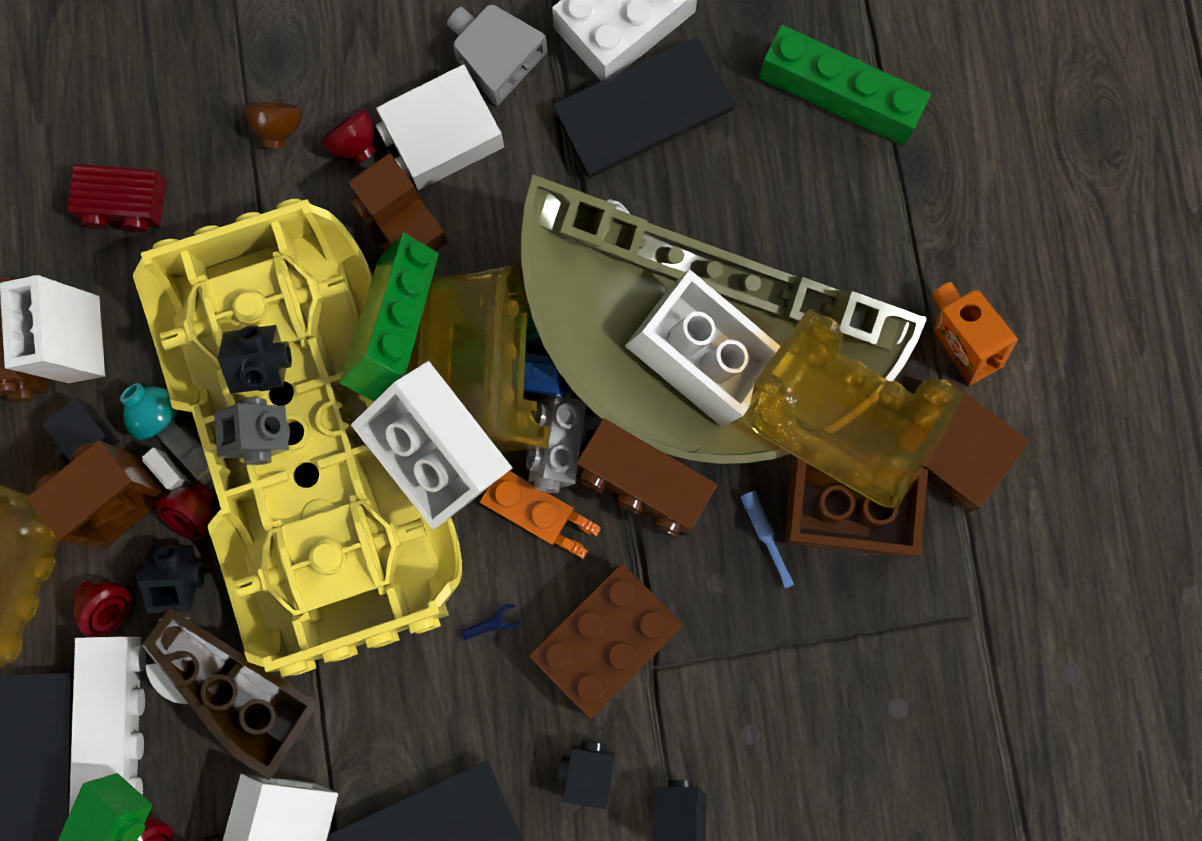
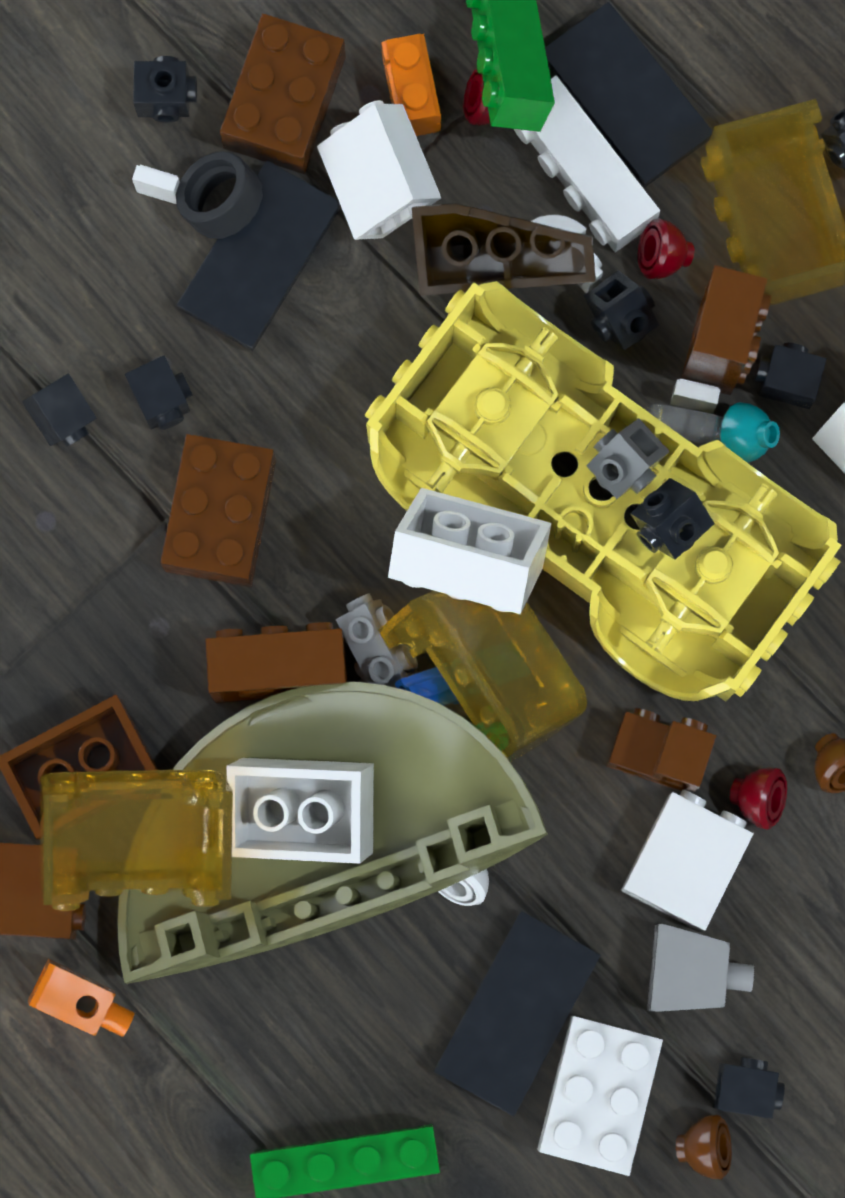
camera: 145 degrees right, 0 degrees up
dark red brick [156,483,215,540] -> none
green brick [339,232,439,402] -> none
clear blue hand [462,604,521,640] -> none
orange hinge [480,471,601,559] -> none
medium blue piece [740,491,794,588] -> none

